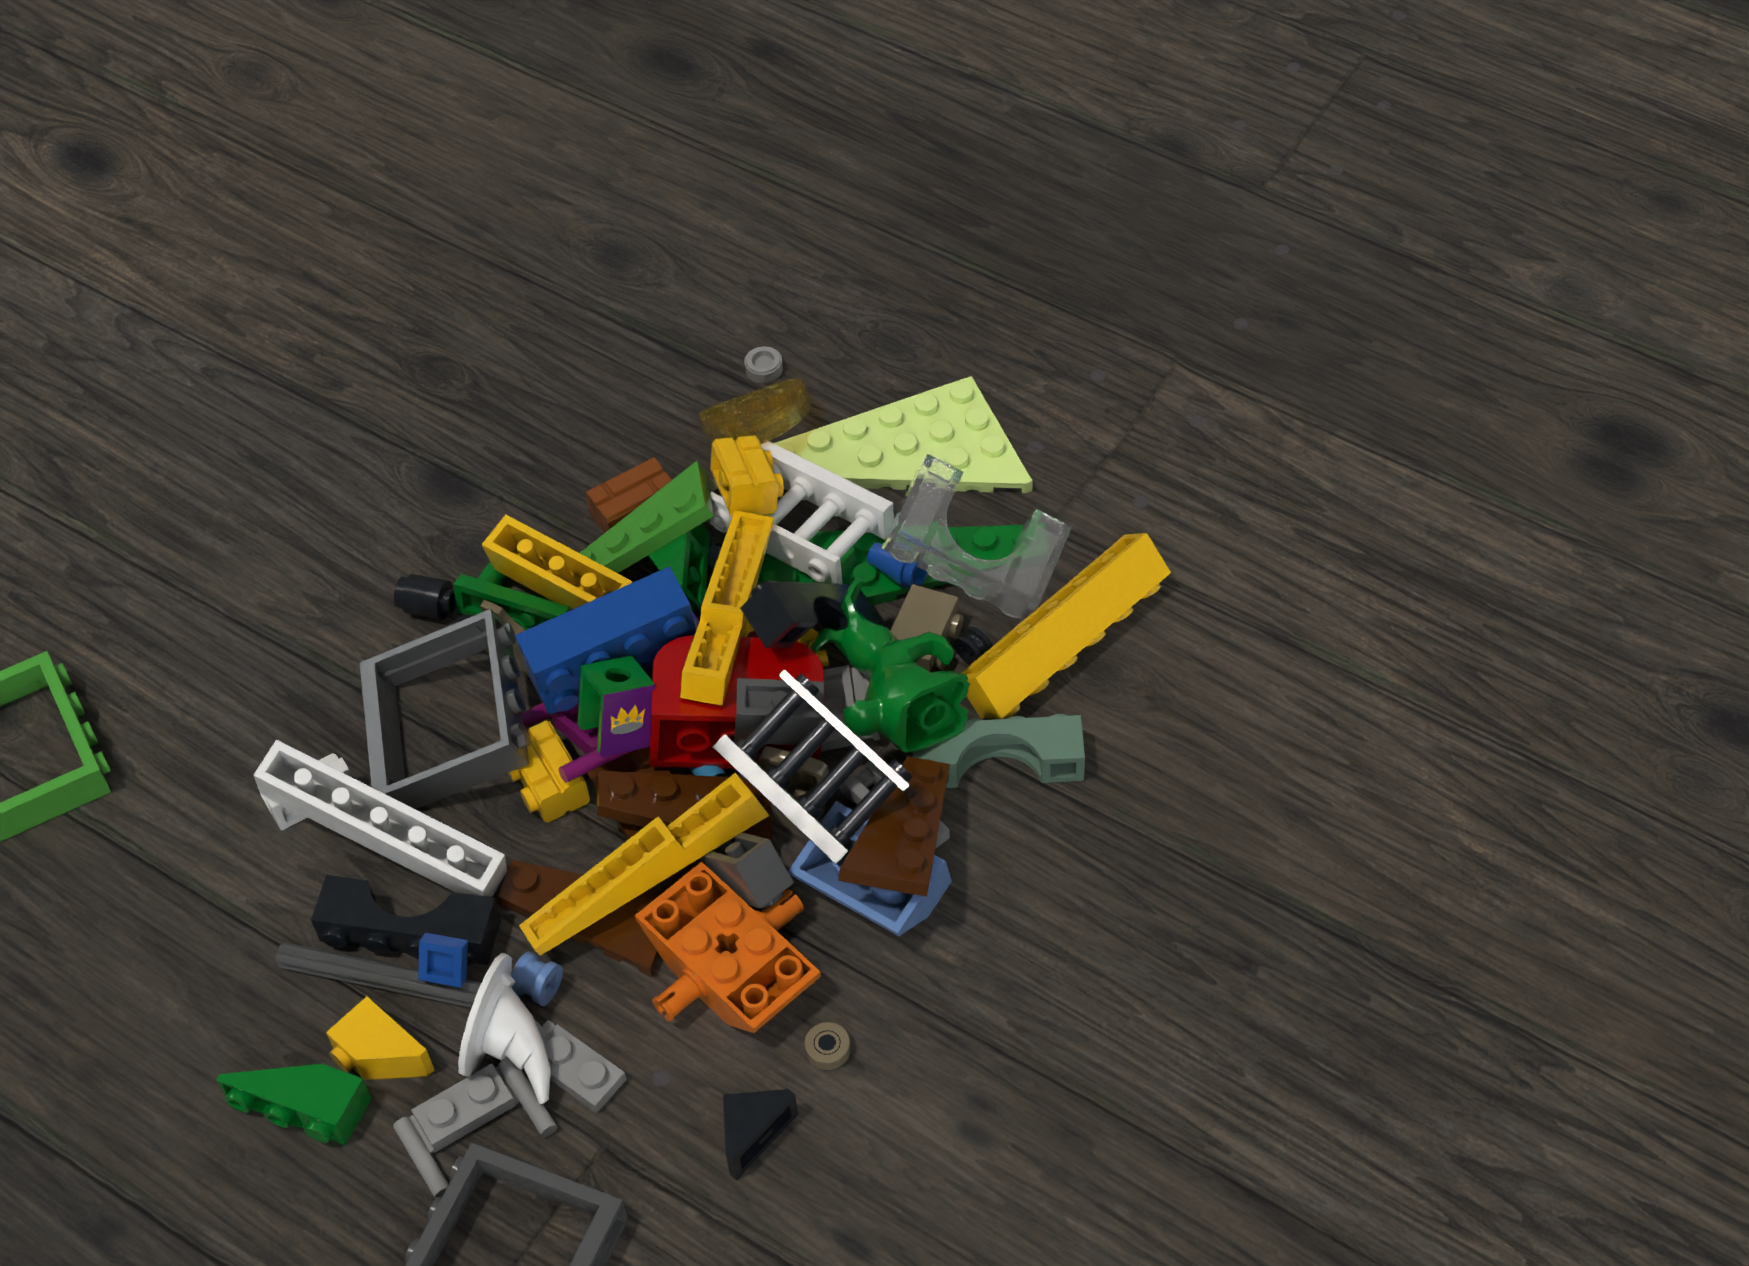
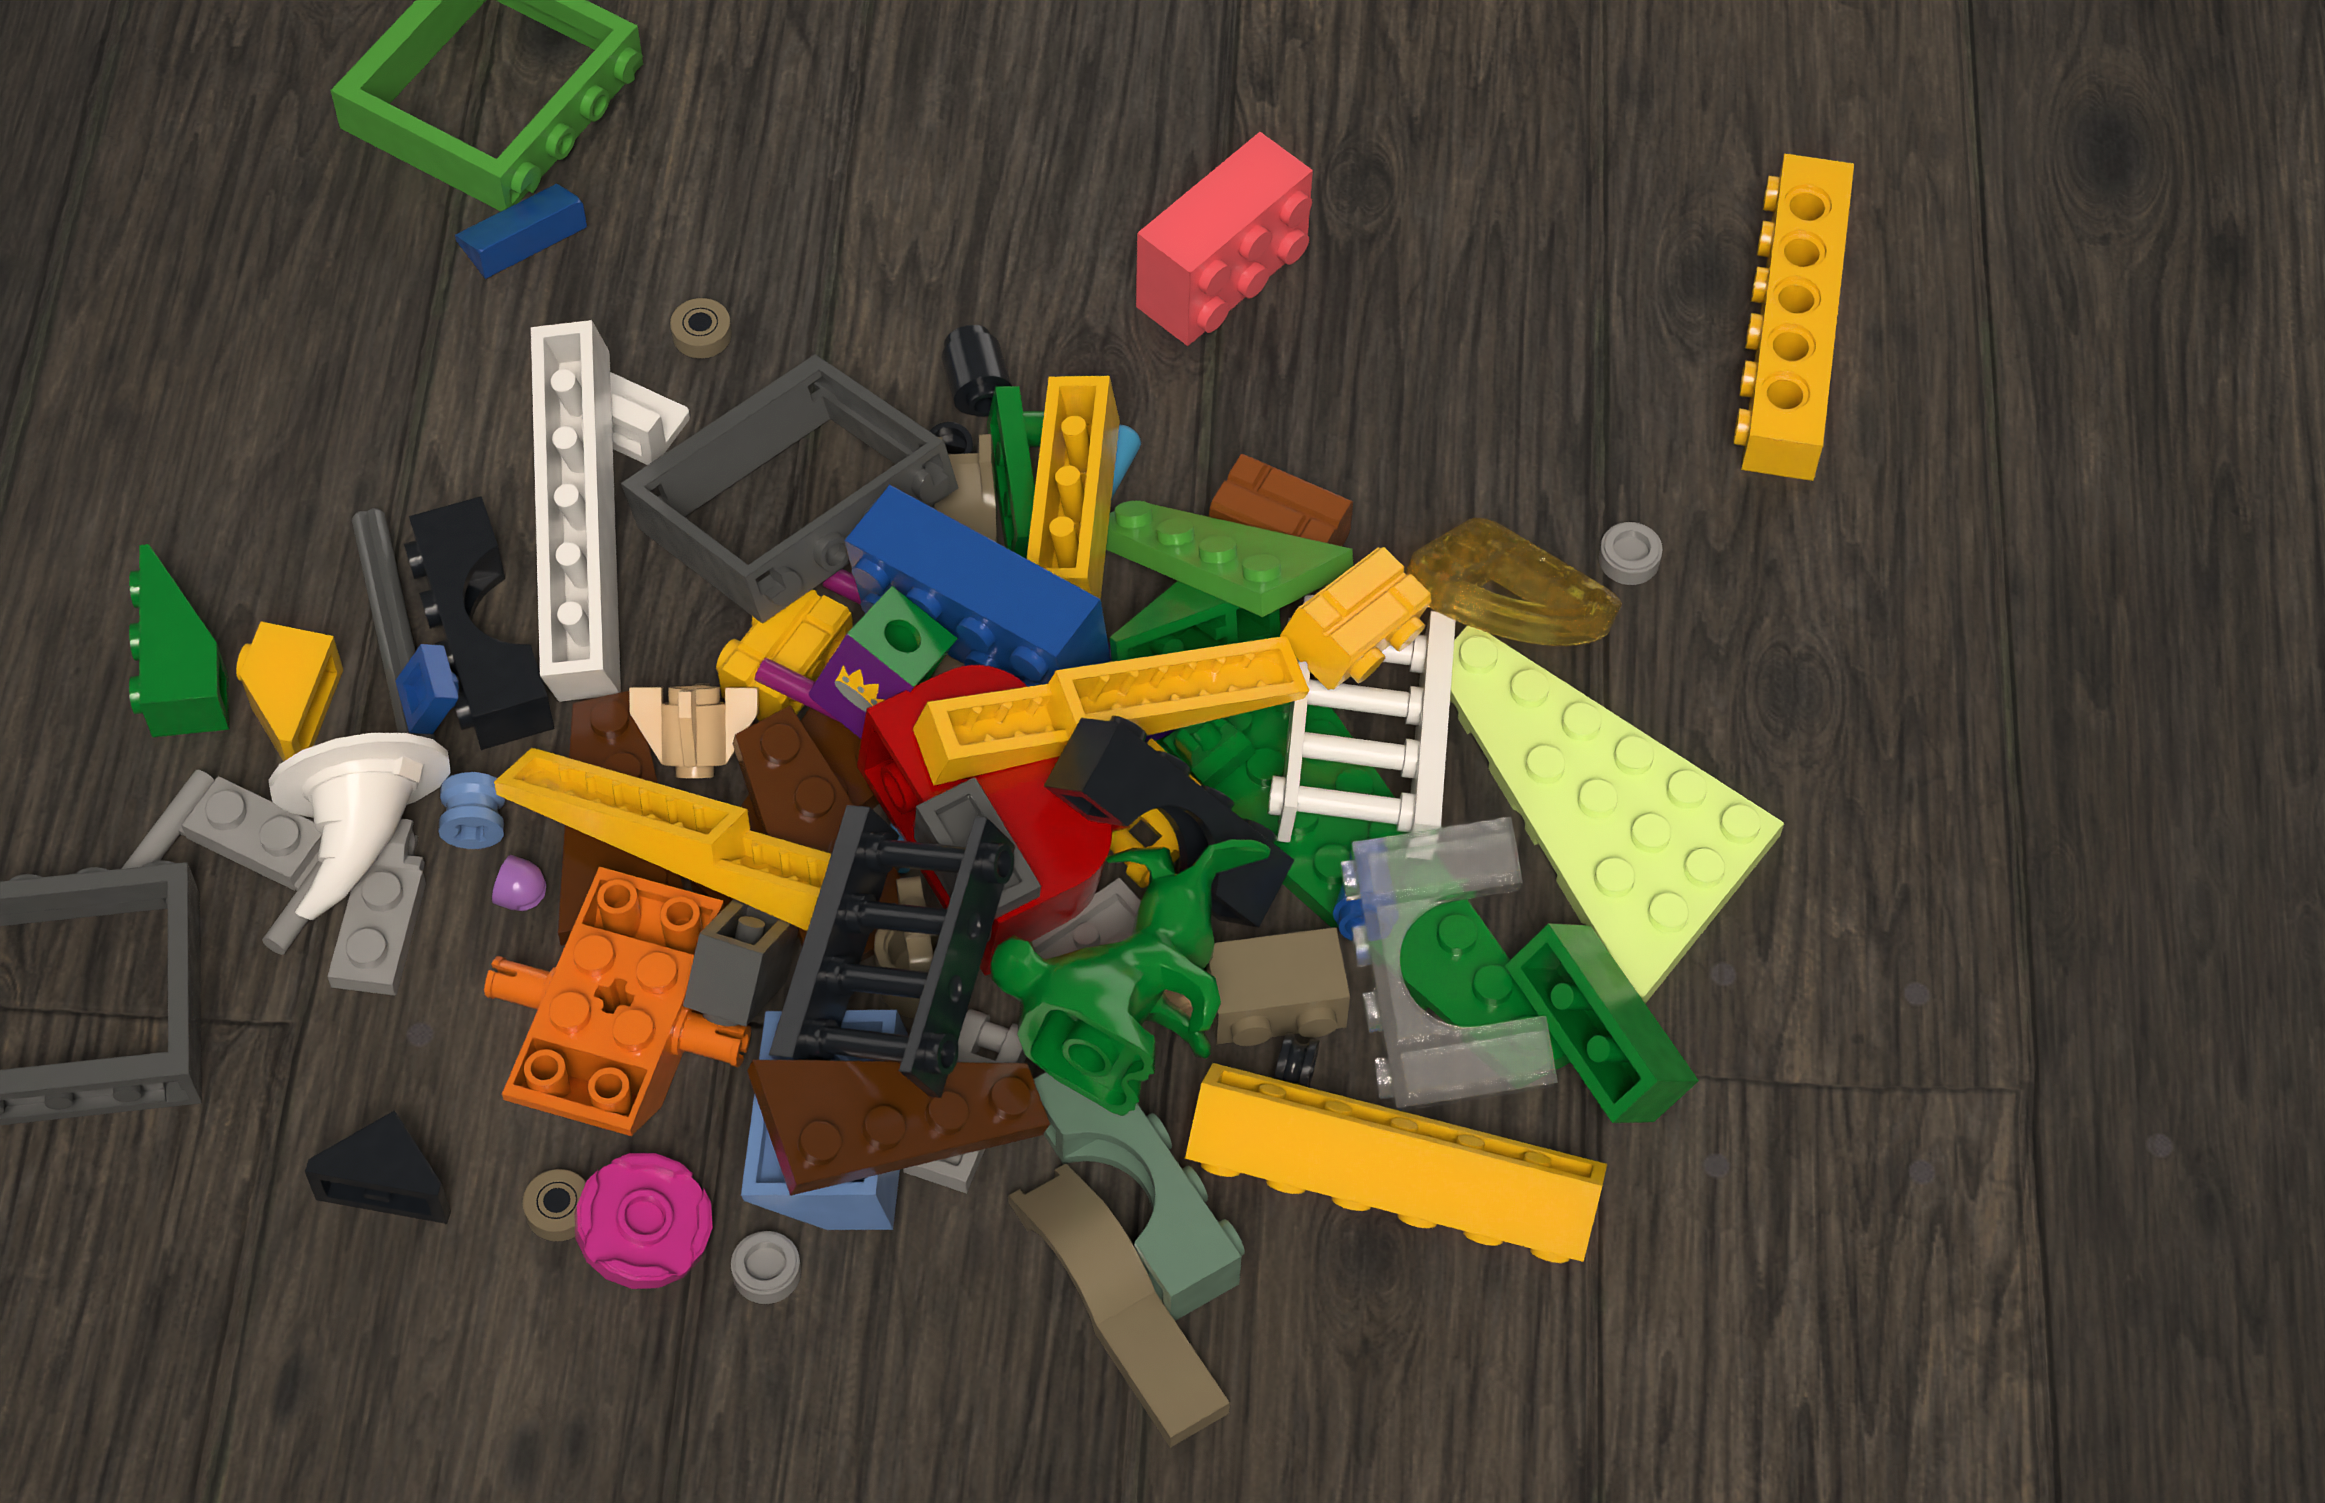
camera: 55 degrees right, 5 degrees up
none -> blue slope [455,184,587,279]
none -> medium lavender hinge [492,855,546,911]
none -> dark pink tile [574,1153,713,1289]
none -> tan brick [629,683,759,778]
none -> dark tan tile [670,298,732,358]
none -> light grey tile [731,1231,801,1304]
none -> dark tan piece [1008,1164,1230,1448]
none -> coral brick [1136,132,1313,346]
none -> green brick [1505,923,1699,1123]
none -> yellow brick [1733,153,1854,481]

